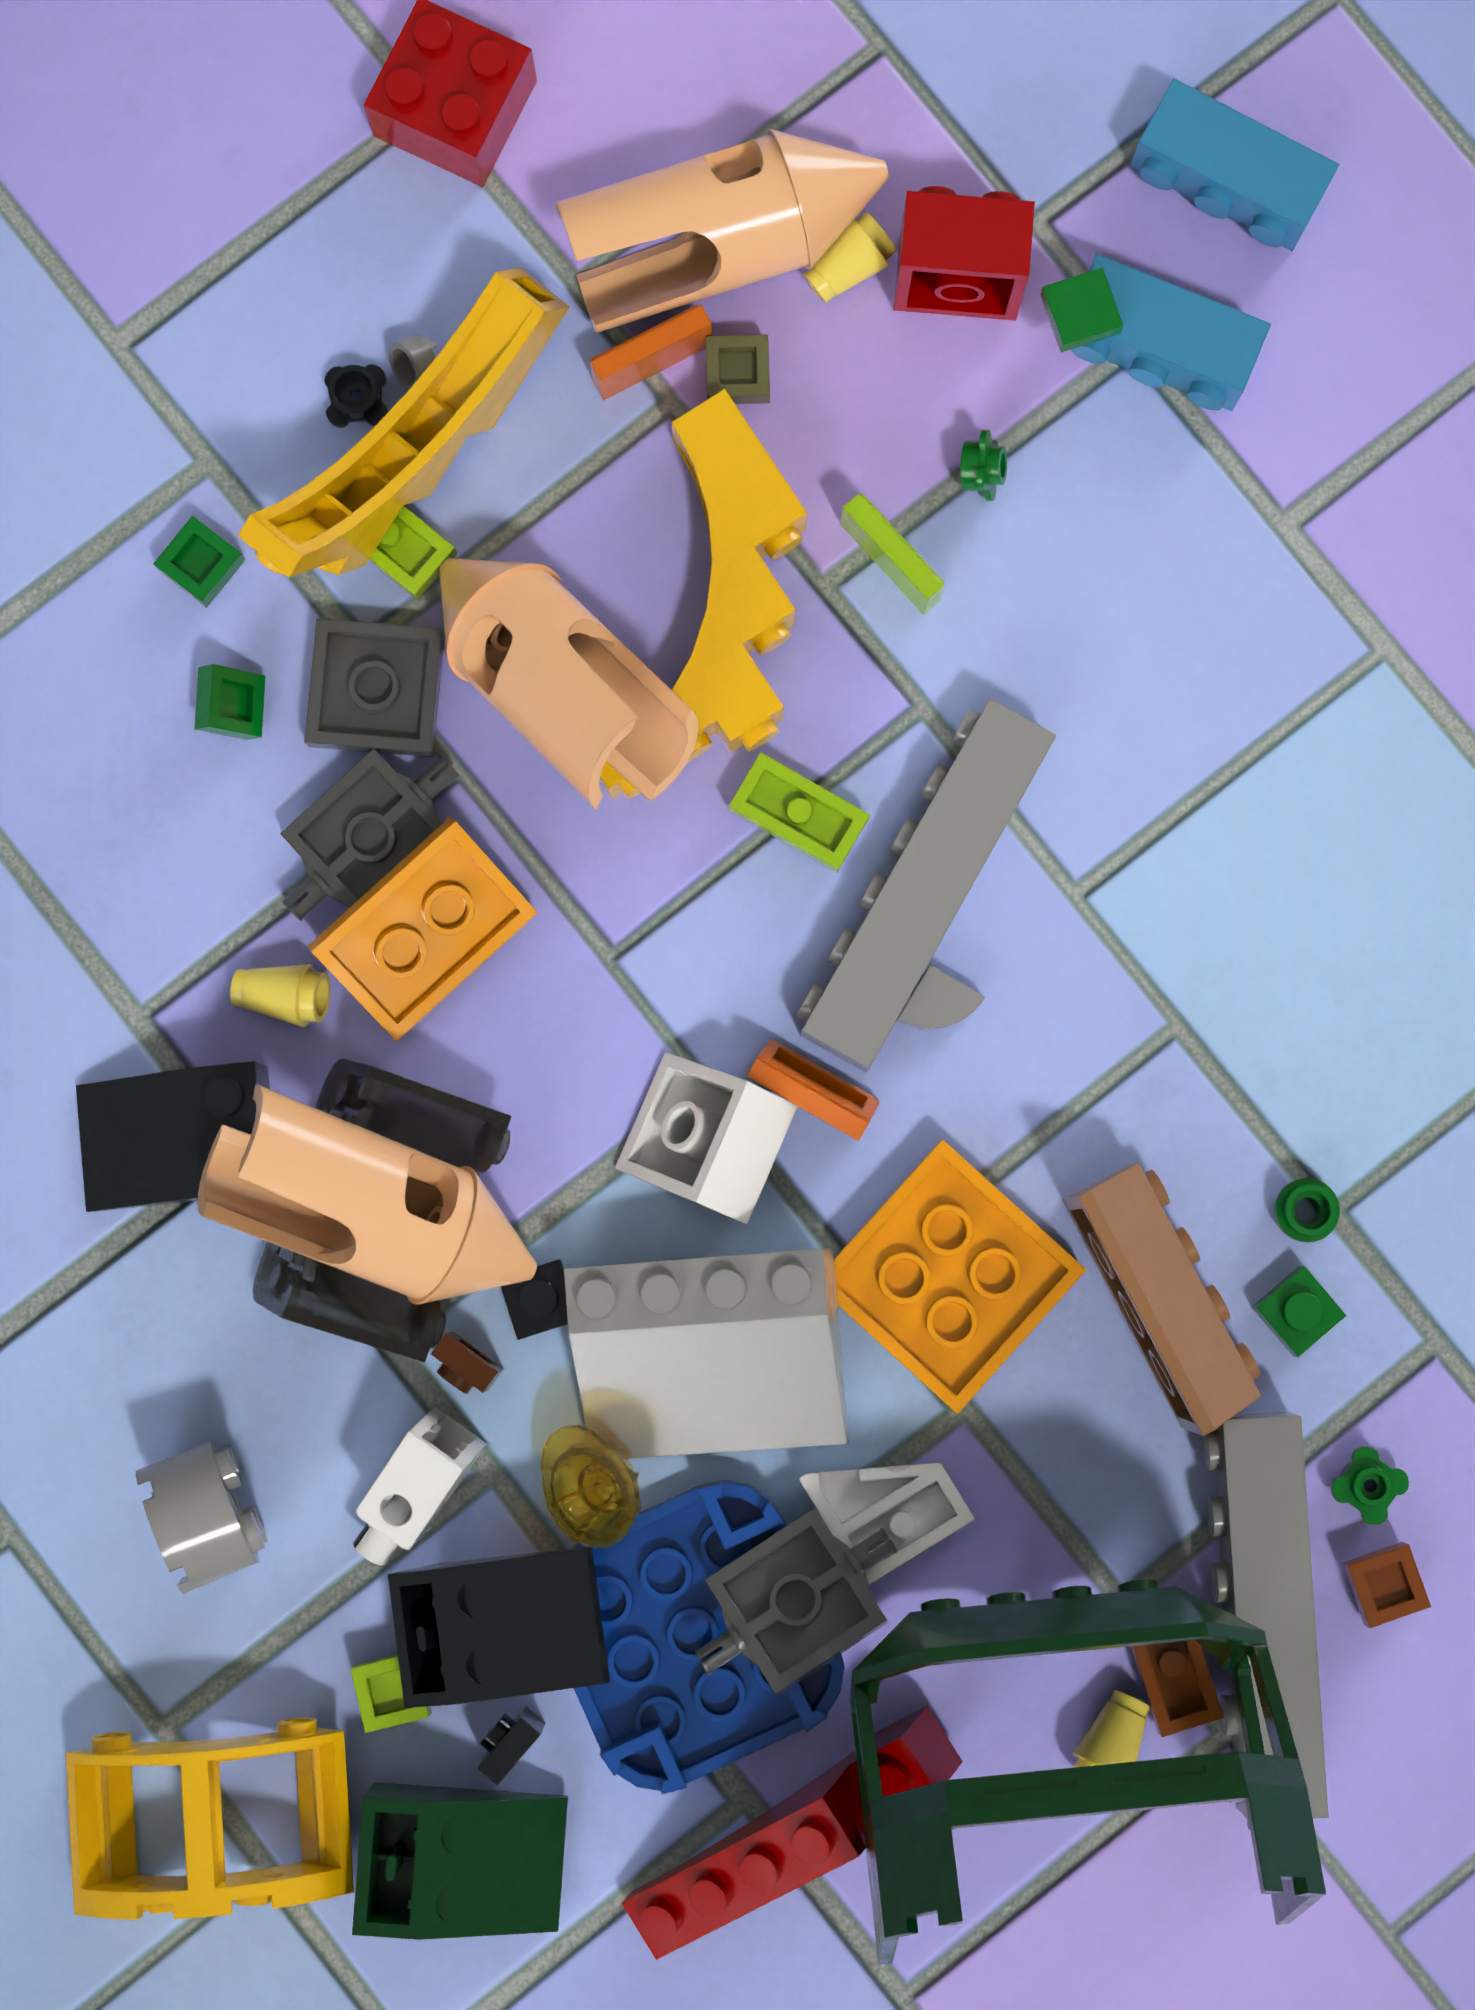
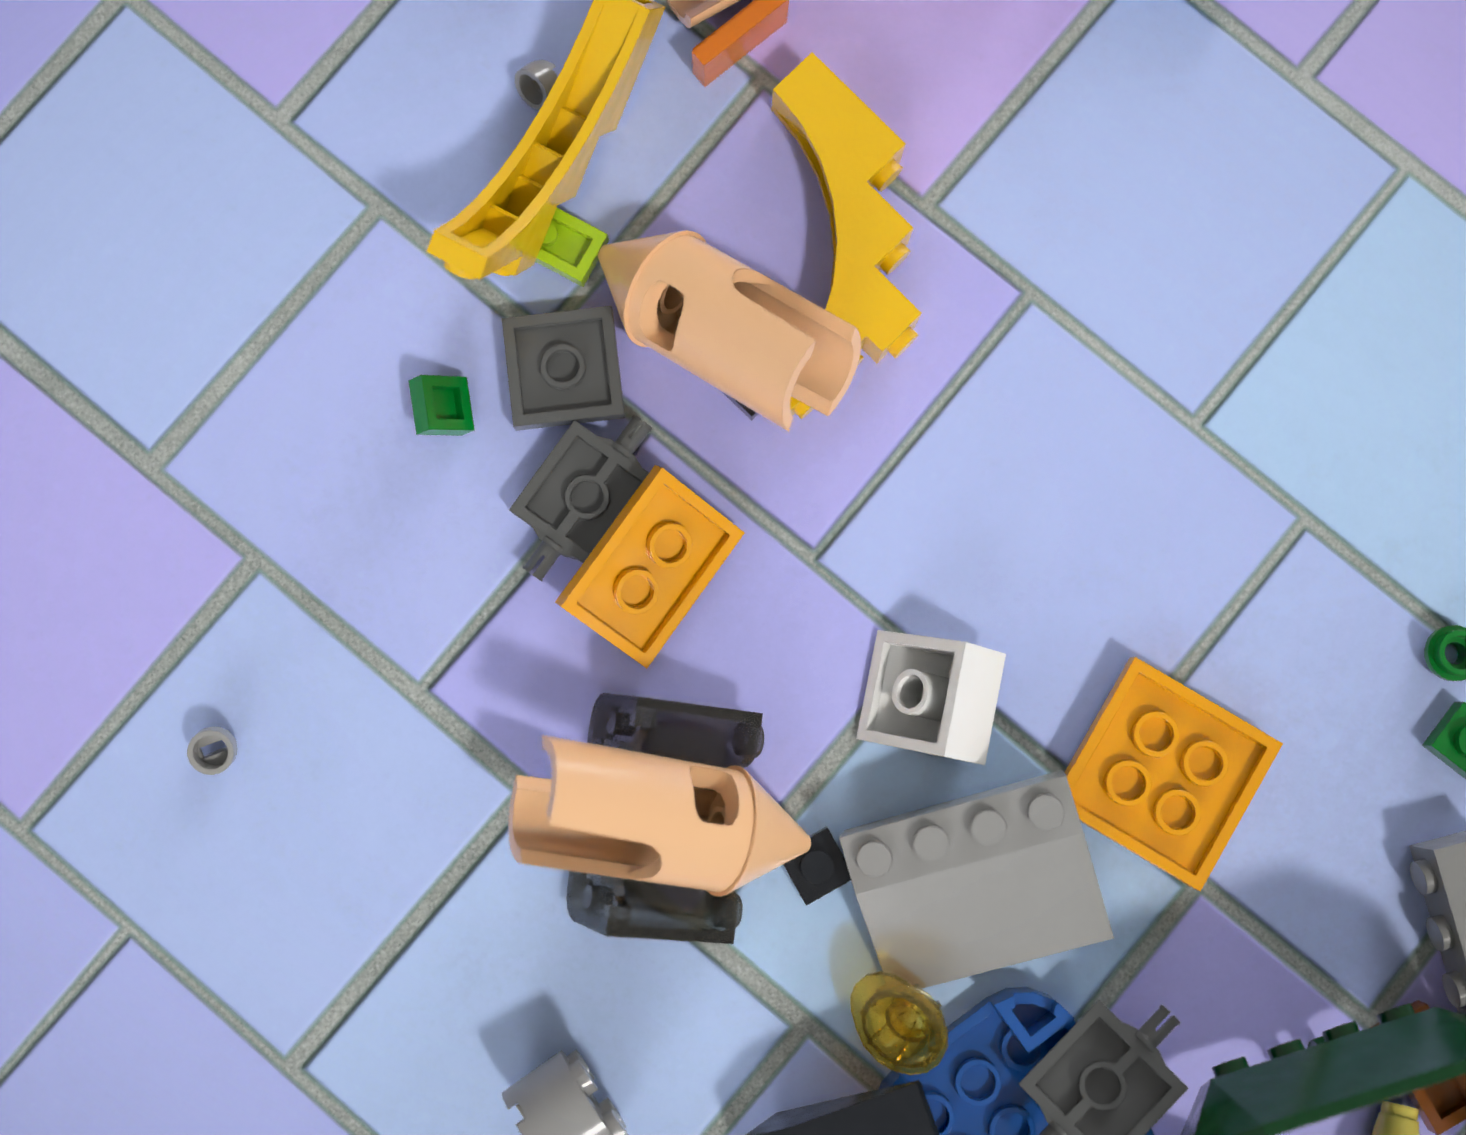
camera: 15 degrees left, 0 degrees up
black slope [76,1061,270,1212] -> none
green plate [153,516,246,608] -> none
light yellow cone [230,964,331,1027] -> none
black plate [324,364,388,428] -> none
white torso [353,1407,487,1566] -> none
reddish brown plate [431,1331,504,1394] -> none
olive plate [706,334,770,404] -> none
lime plate [729,752,870,873] -> none
orange tile [746,1039,880,1141] -> none
light grey brick [796,698,1057,1073] -> none
white wing [799,1462,975,1585] -> none
lime tile [840,493,944,615] -> none
light grey tile [897,965,985,1029] -> none
green plate [960,430,1007,501] -> none
medium nougat slope [1062,1163,1261,1436] -> none

